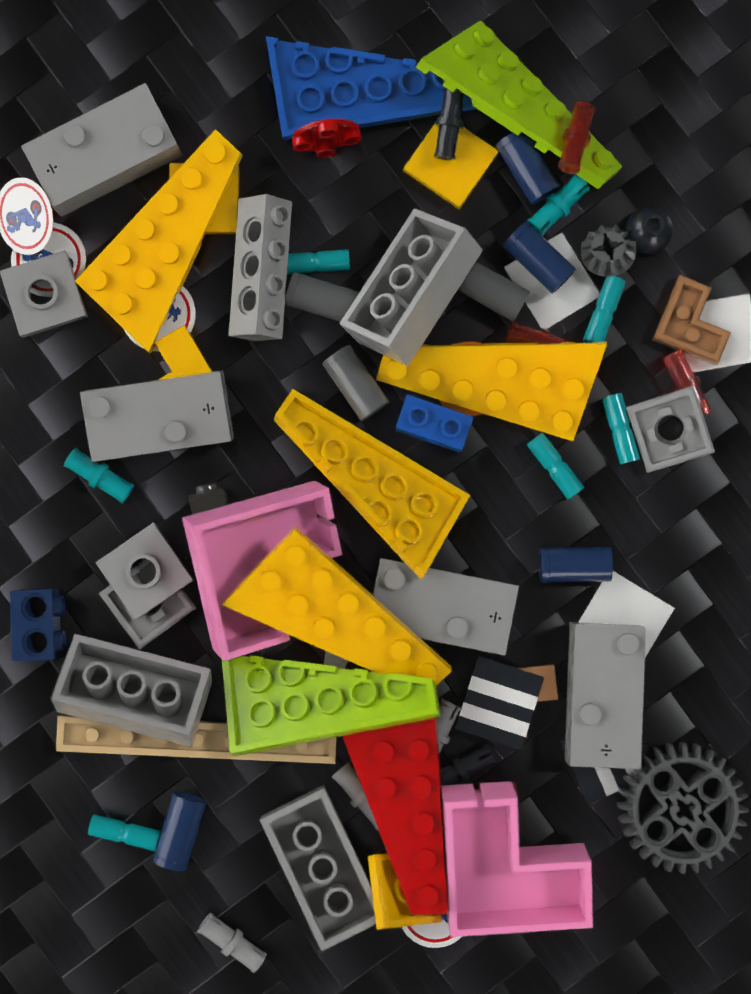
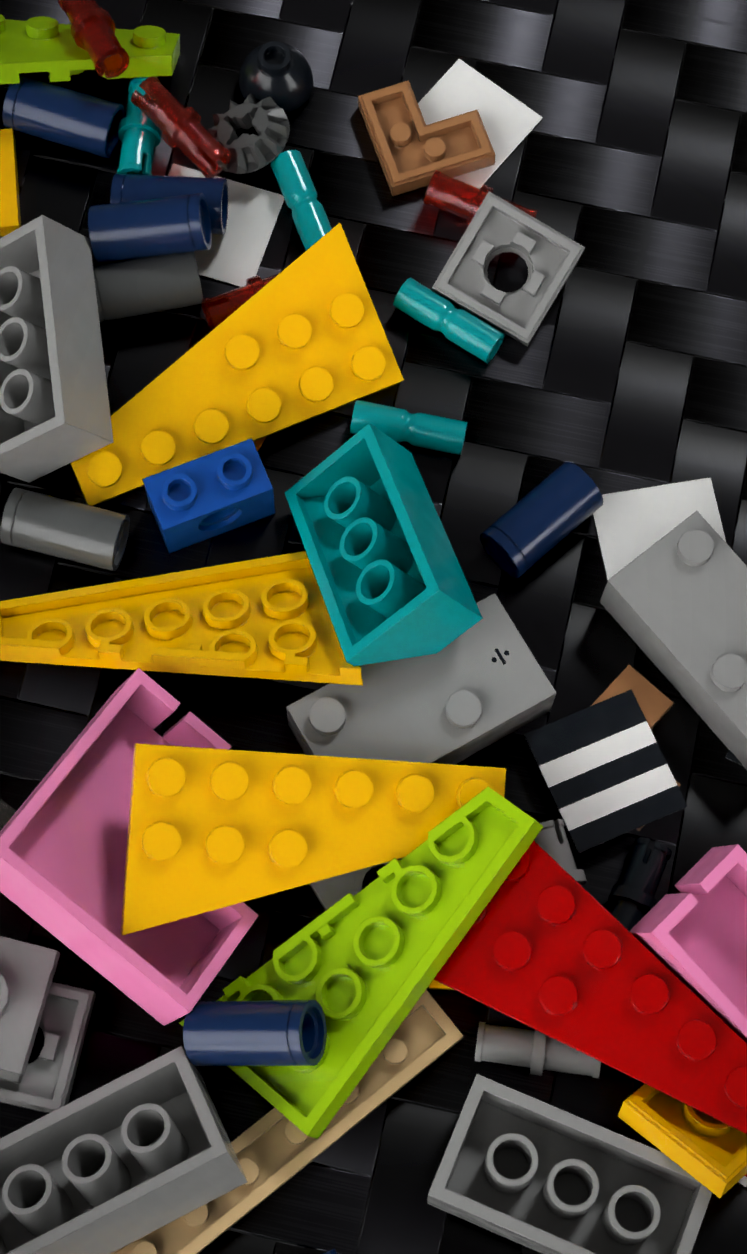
camera: 40 degrees left, 15 degrees down
none -> dark blue pin [88,193,212,263]
none -> clear red pin [131,76,232,178]
none -> dark blue pin [183,1000,327,1066]
none -> teal slope [285,423,483,666]

